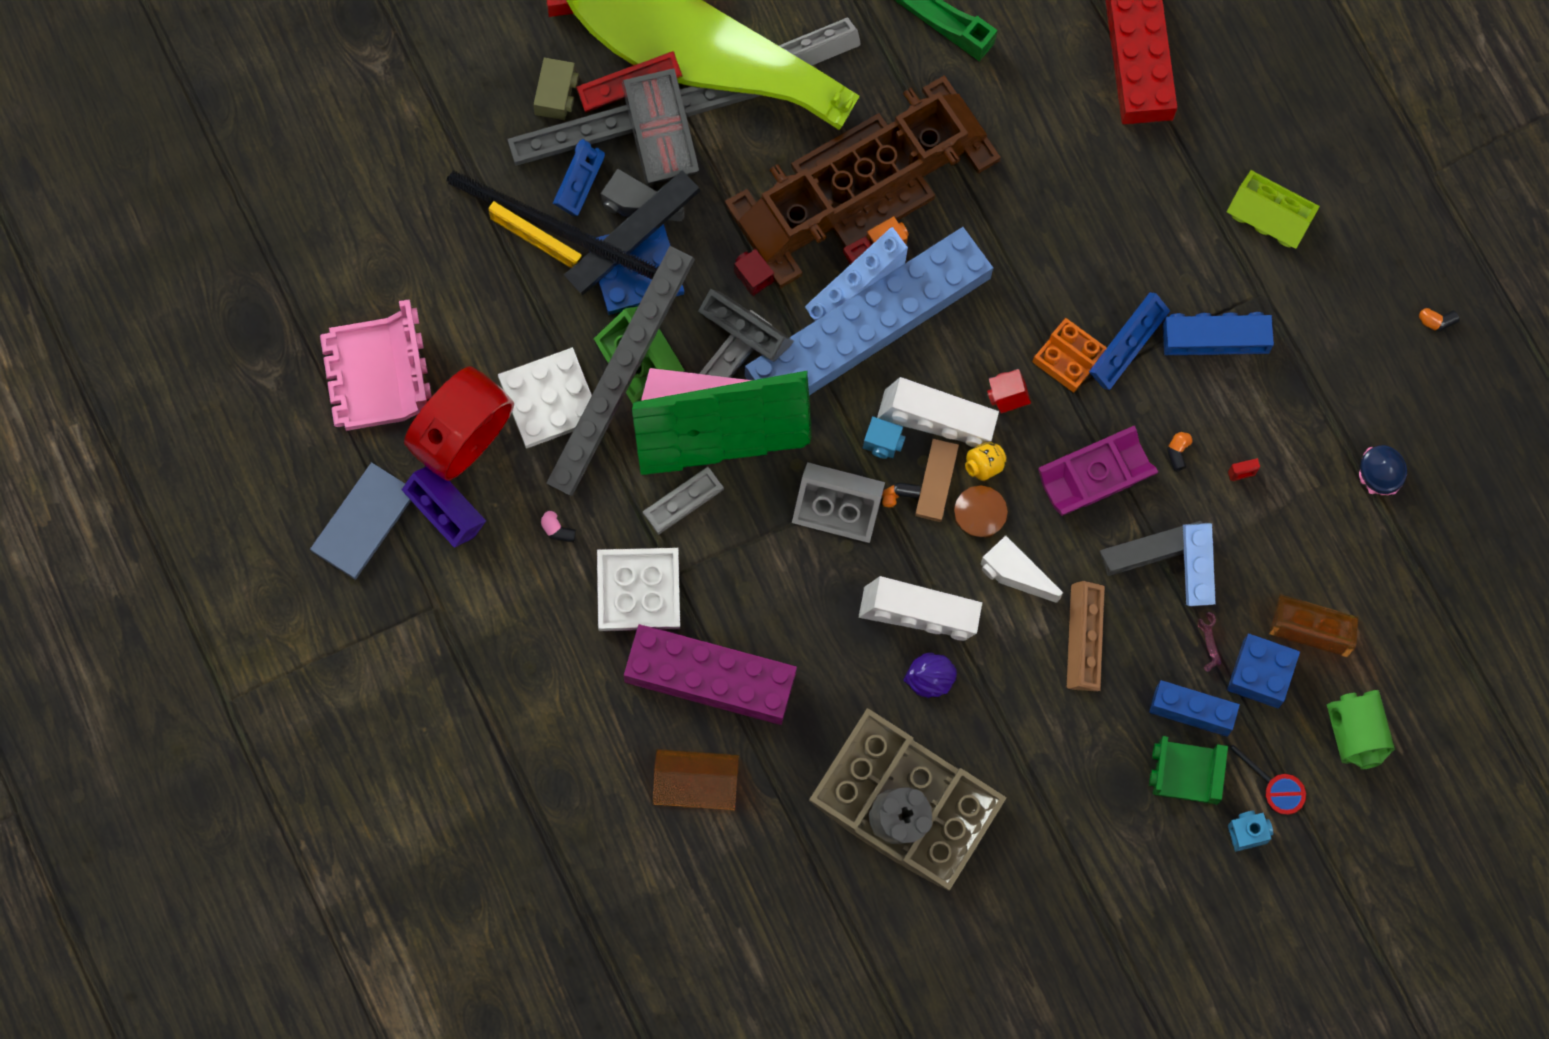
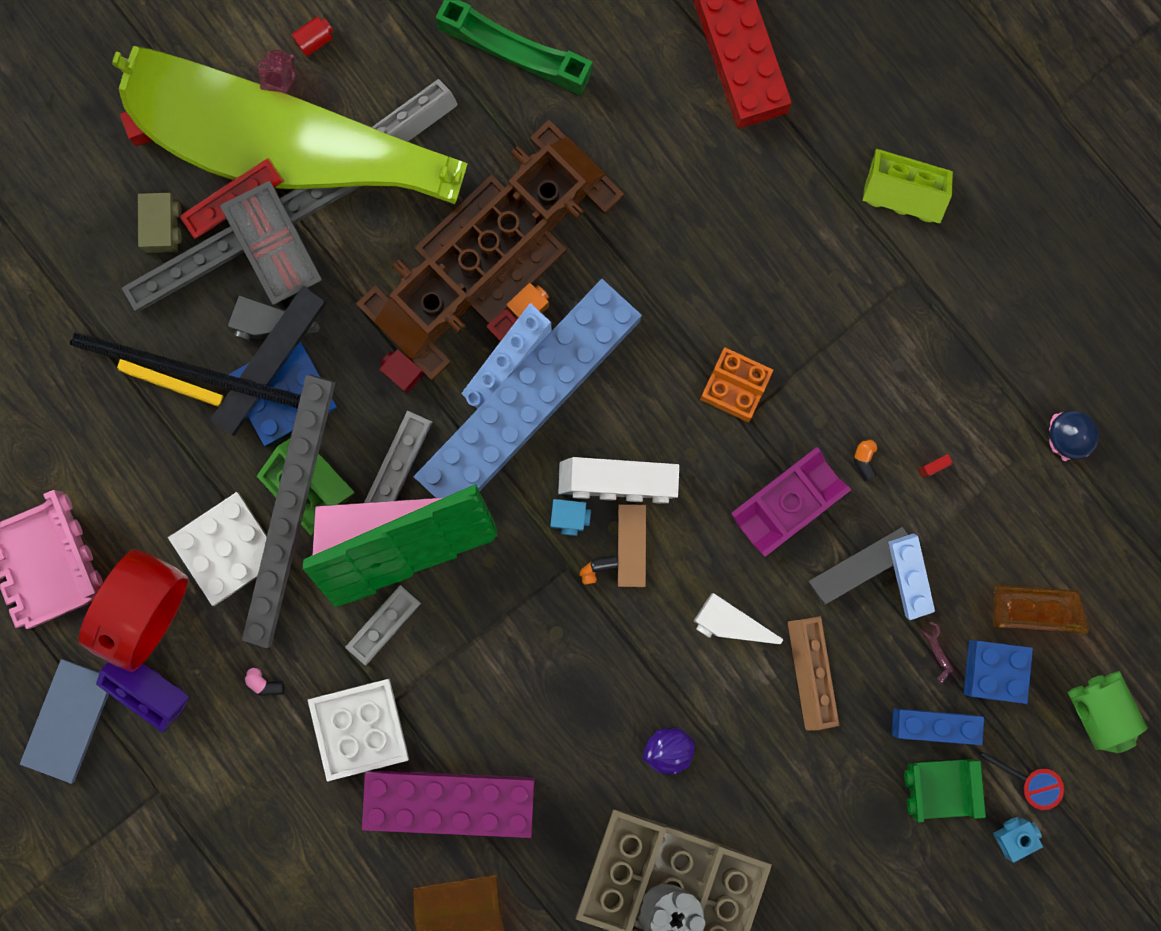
camera: 10 degrees left, 10 degrees up
blue plate [553,139,605,216] -> none
dark grey slope [698,289,794,362] -> none
light grey slope [792,462,885,543] -> none
white wedge [859,576,982,641] -> none
dark orange dish [954,485,1008,538] -> none
yellow head [965,442,1006,481] -> none
brick [987,369,1031,413] -> none
blue plate [1089,292,1170,390] -> none
blue brick [1163,312,1274,355] -> none
arm [1419,308,1460,331] -> none

